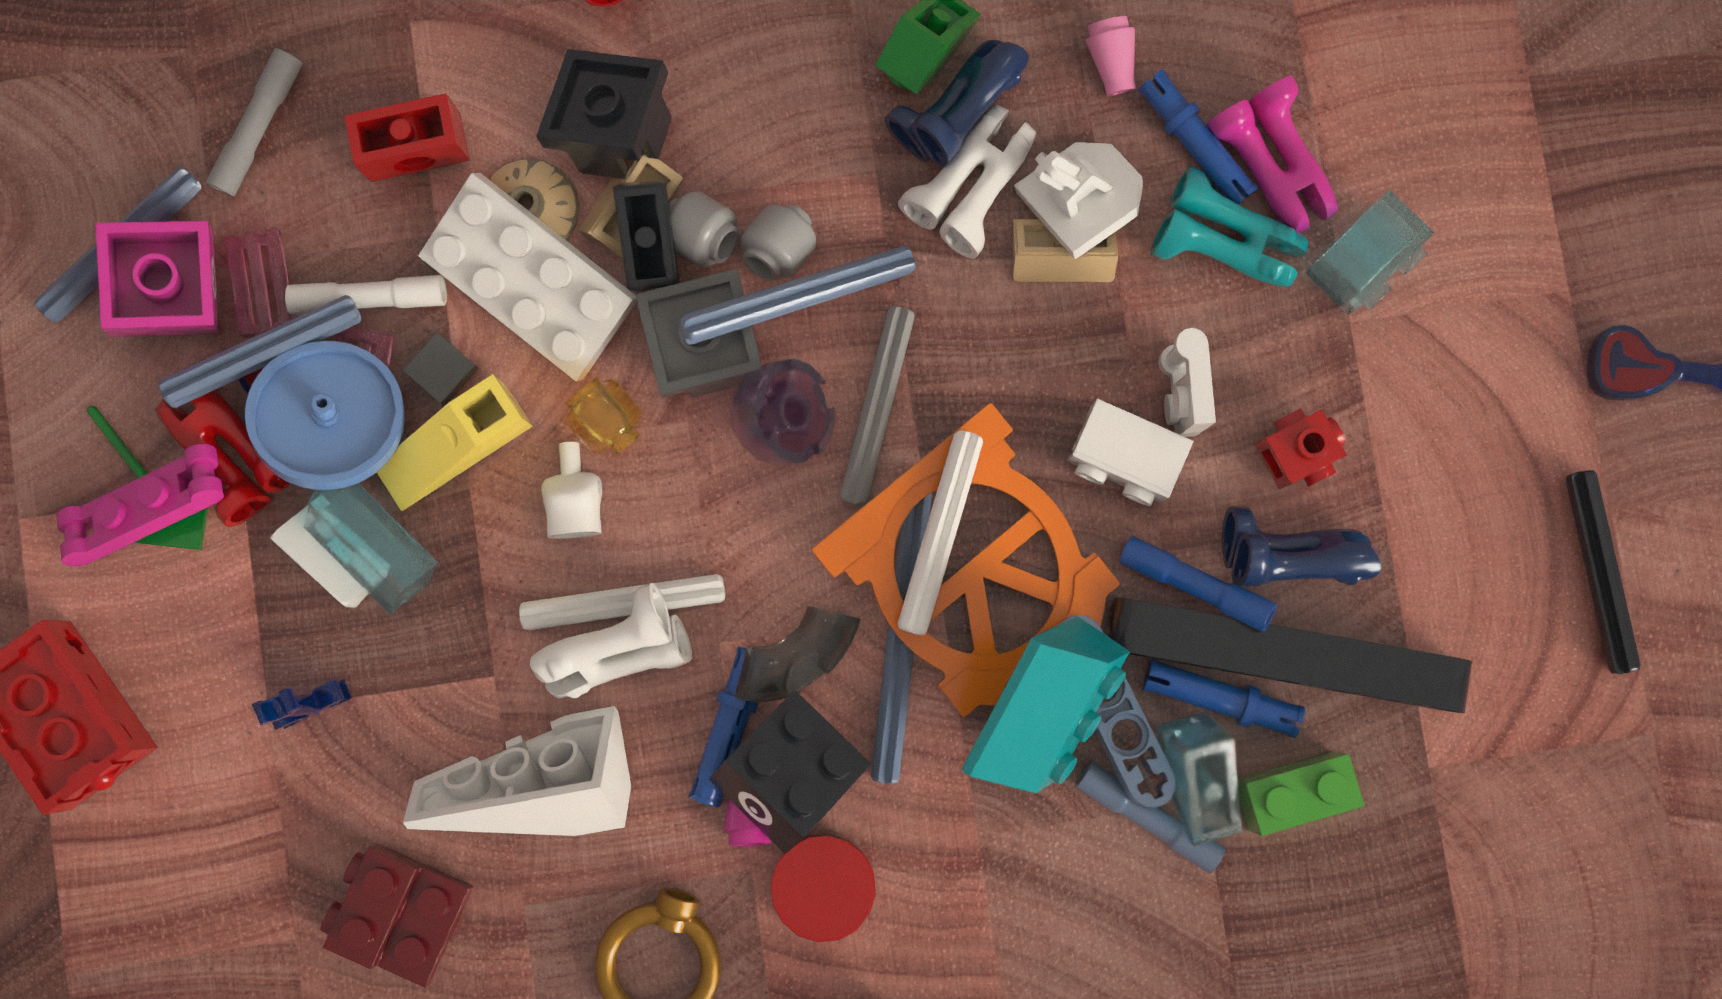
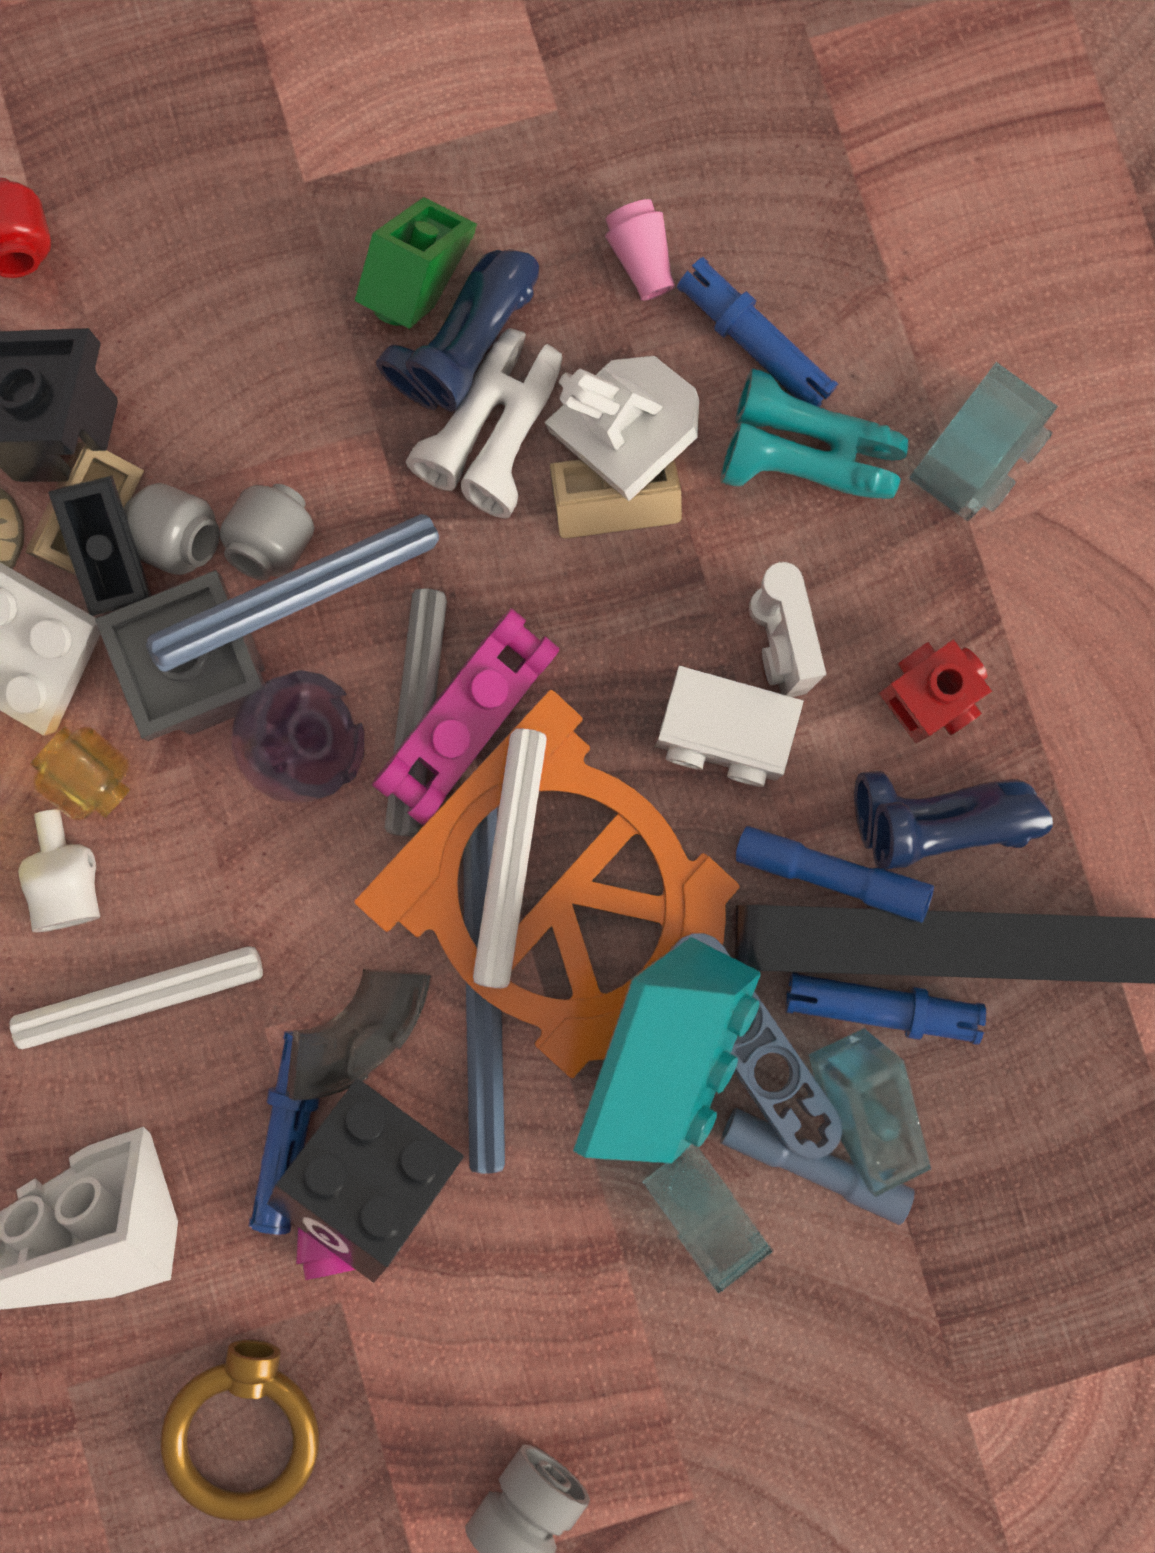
camera: 10 degrees left, 0 degrees up
white piece [530,583,692,699] -> none
red tile [771,834,876,942] -> none
dark pink piece [1207,75,1338,233] -> none
bright green brick [1233,751,1365,836] -> none
none -> dark pink plate [371,608,560,825]
none -> clear light blue brick [642,1144,774,1294]

